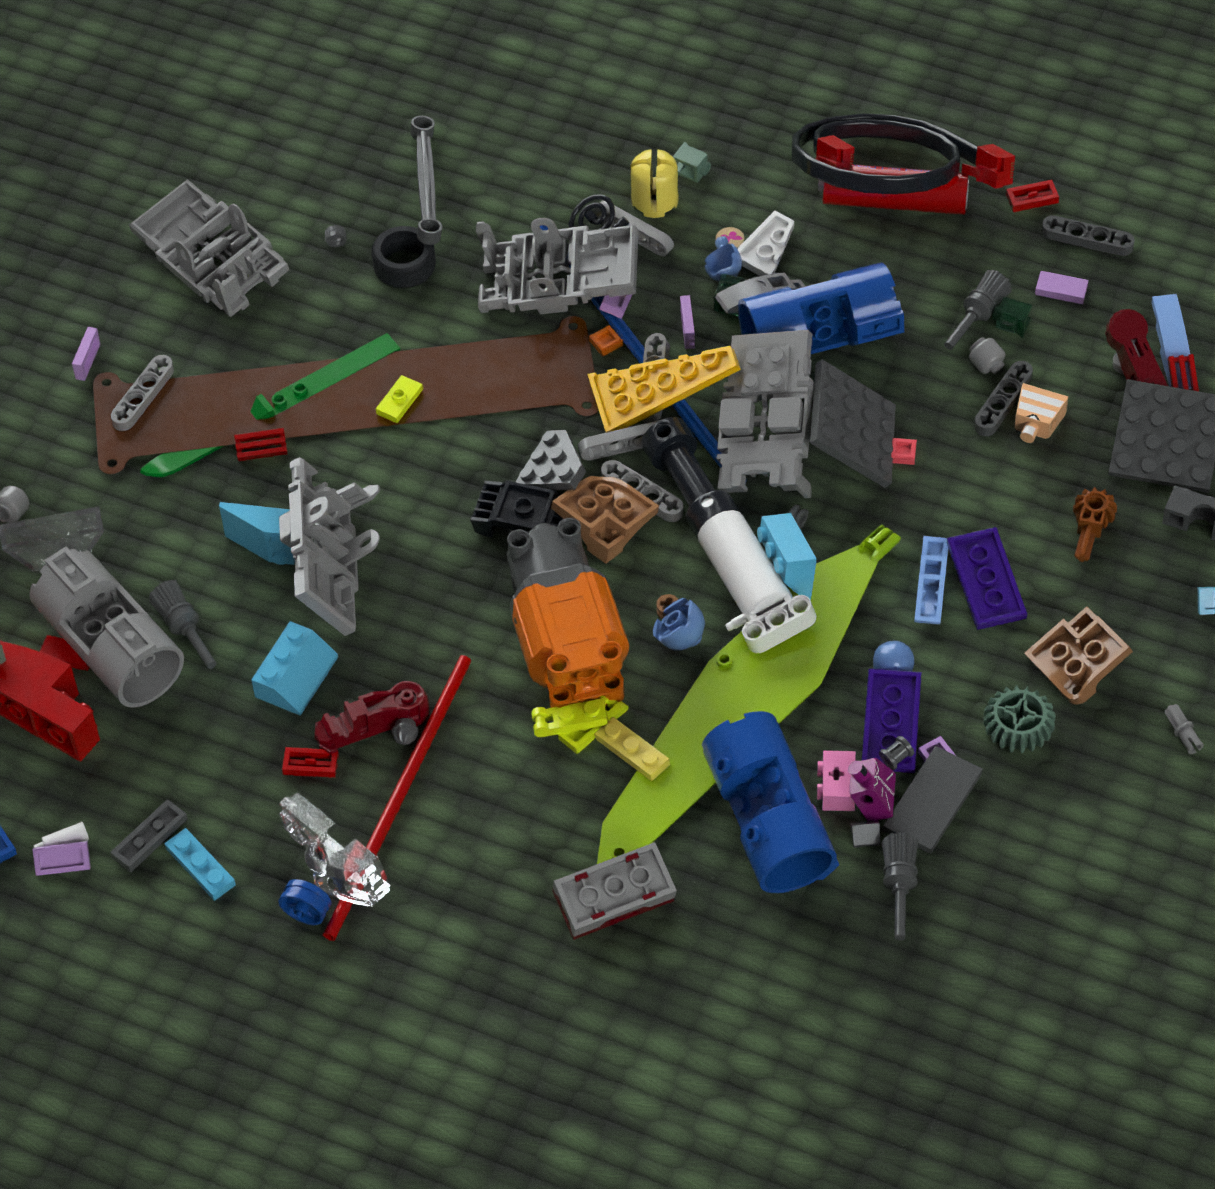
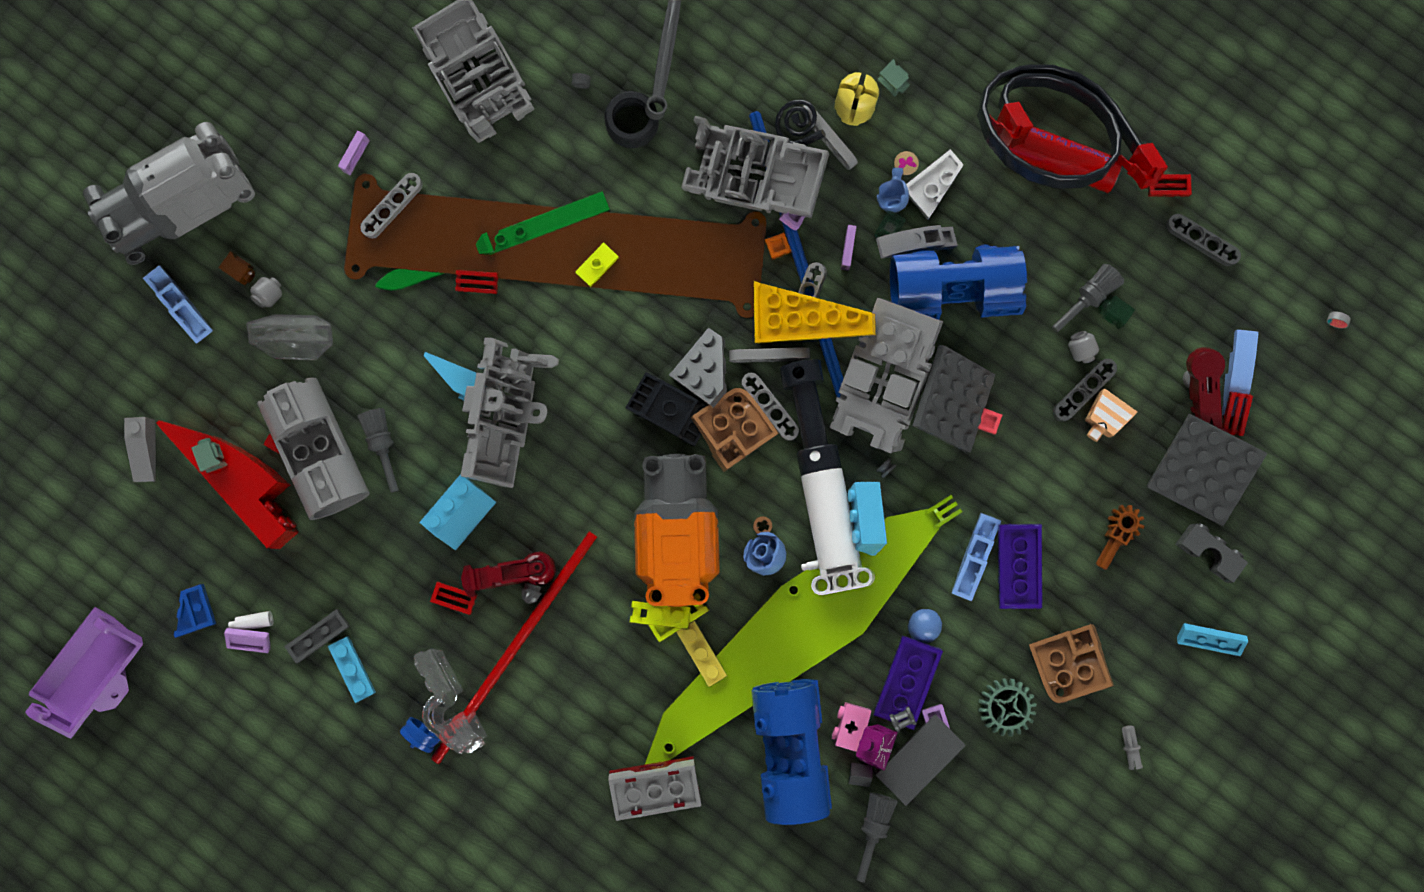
camera: 15 degrees right, 30 degrees up
lavender tile [1035,271,1089,304] -> none

